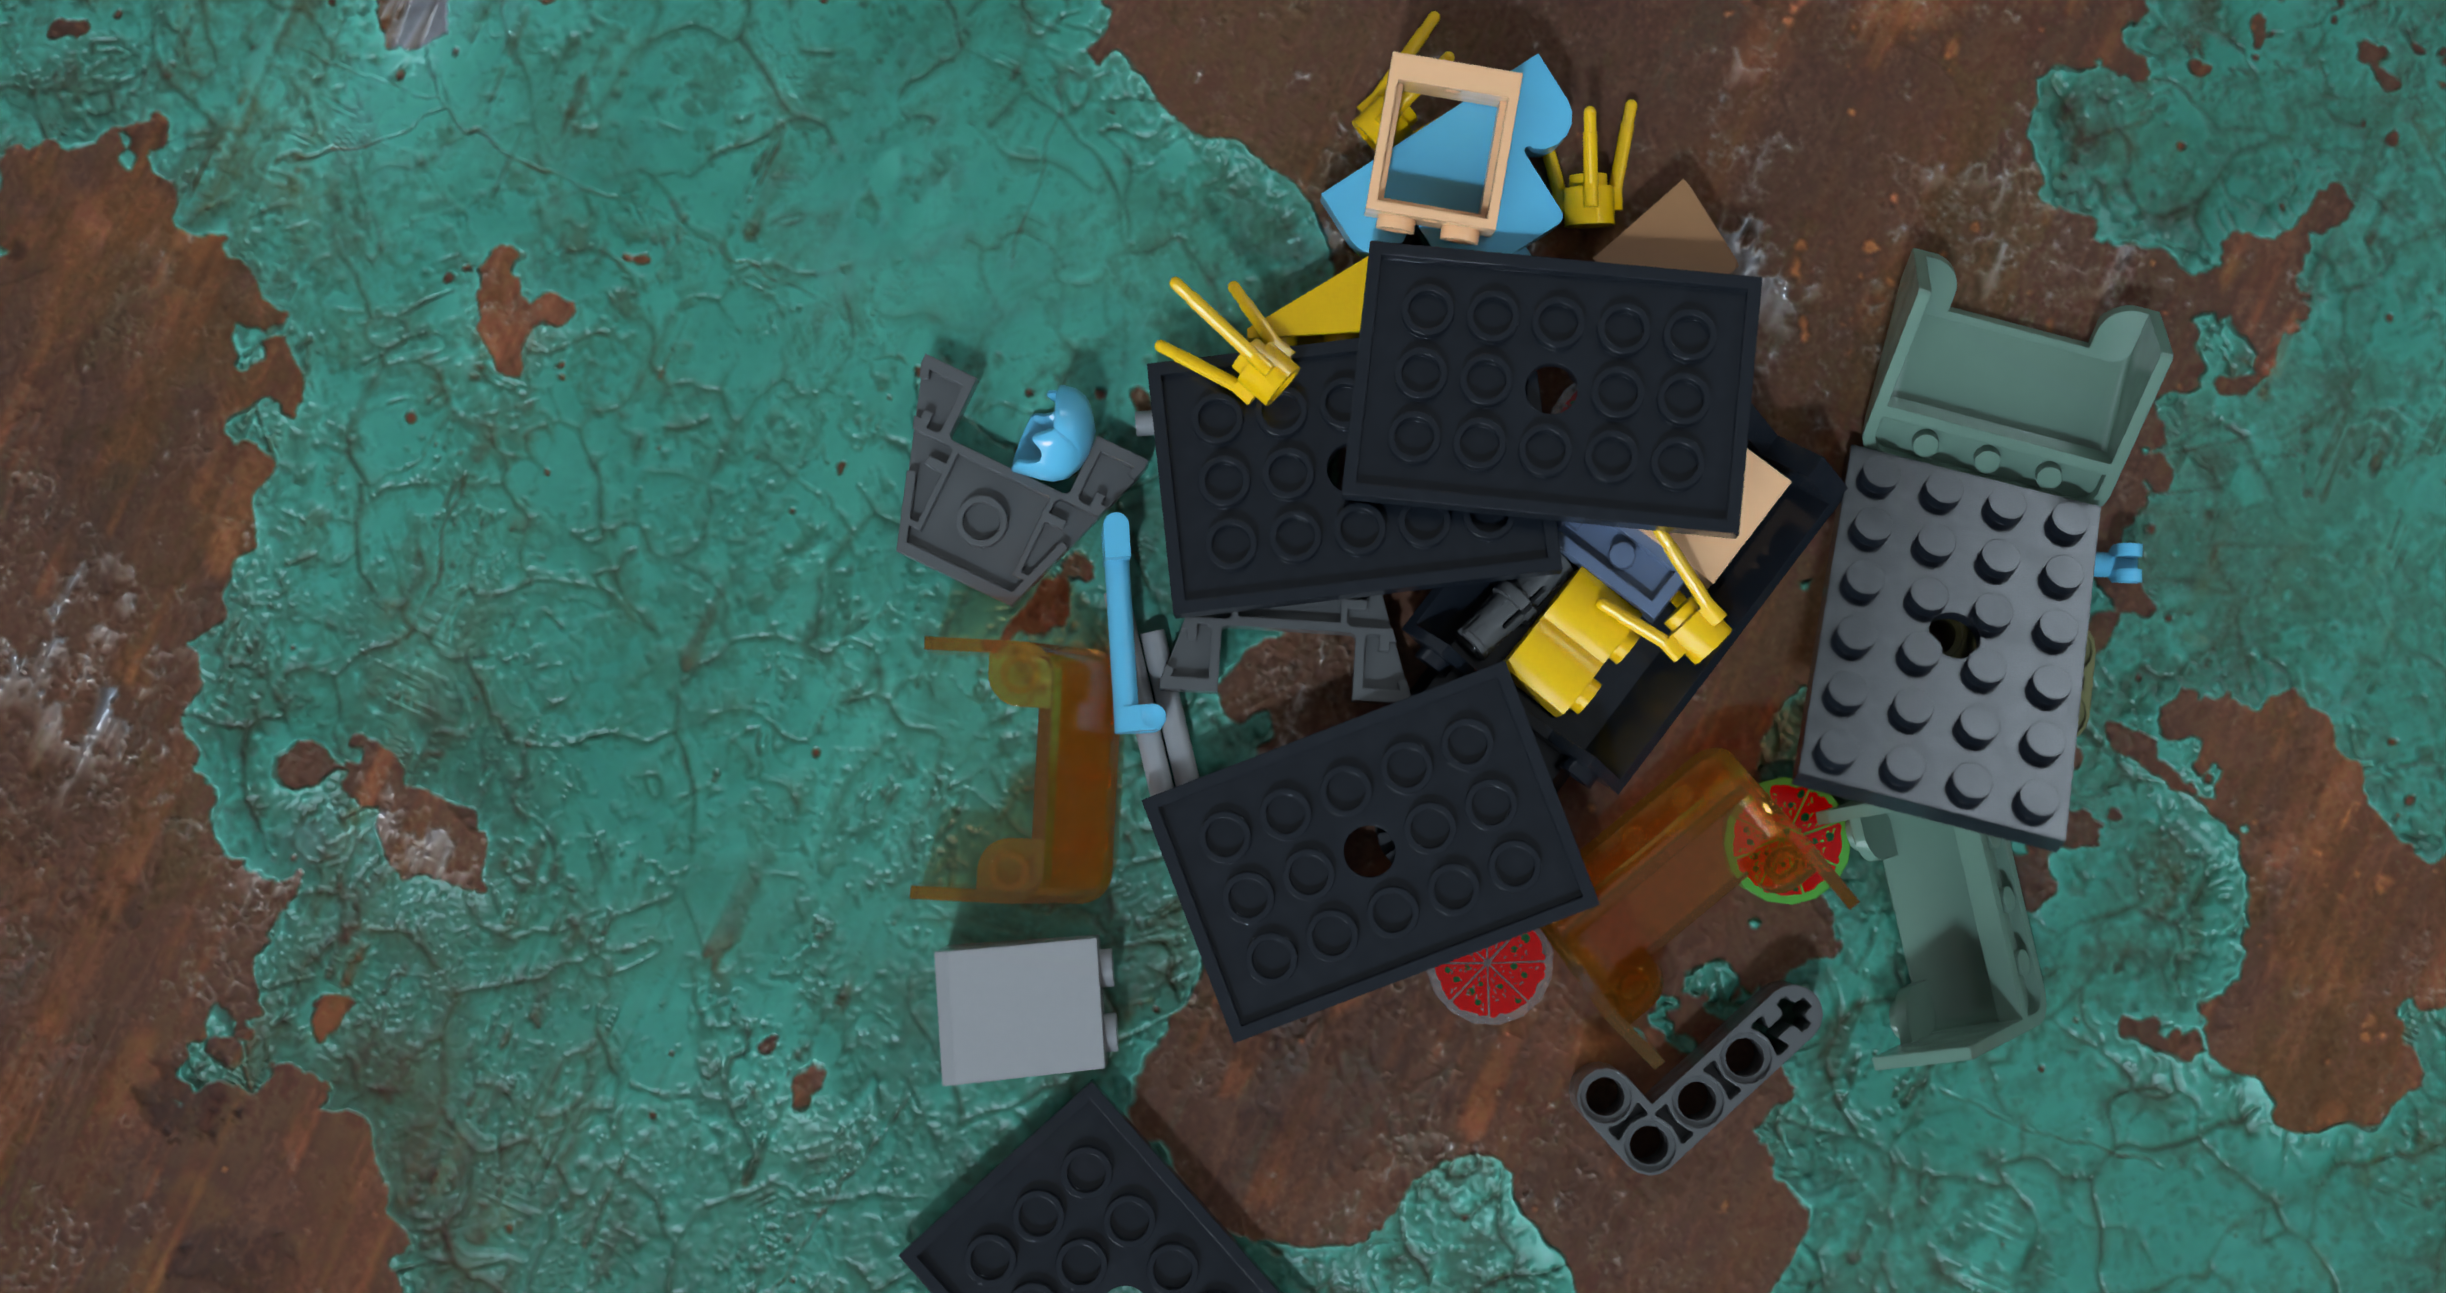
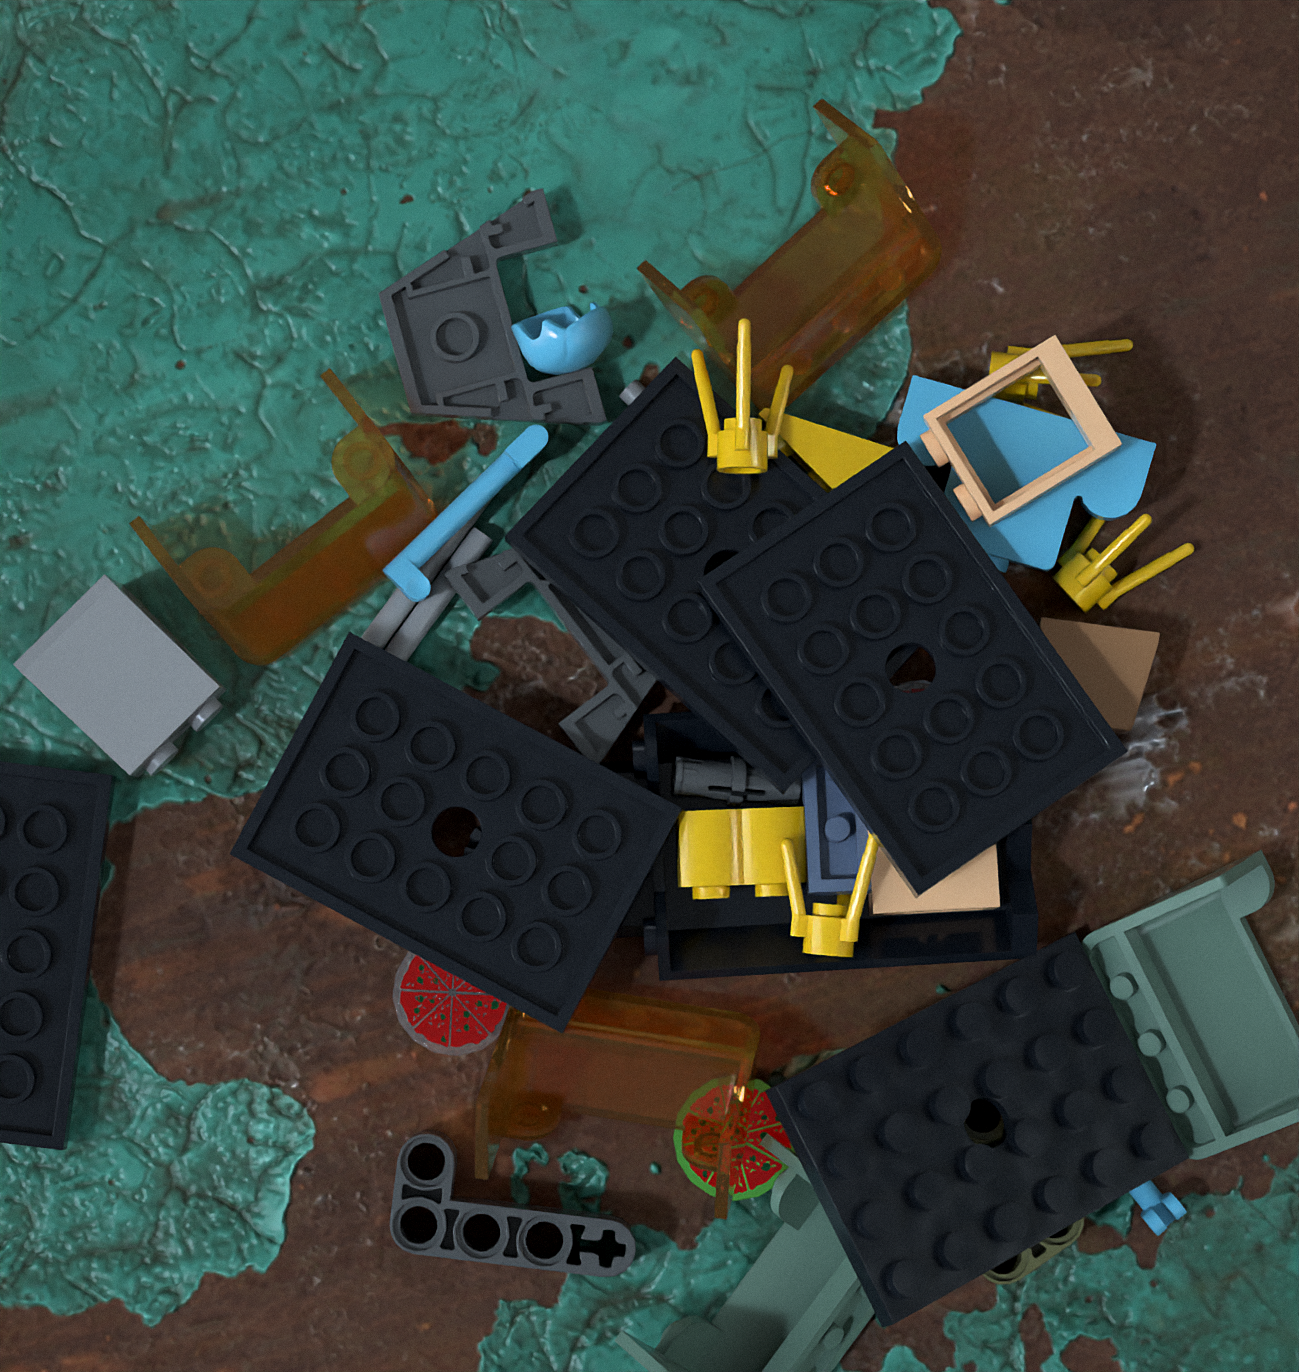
camera: 50 degrees right, 0 degrees up
none -> clear orange windscreen [637,98,942,411]

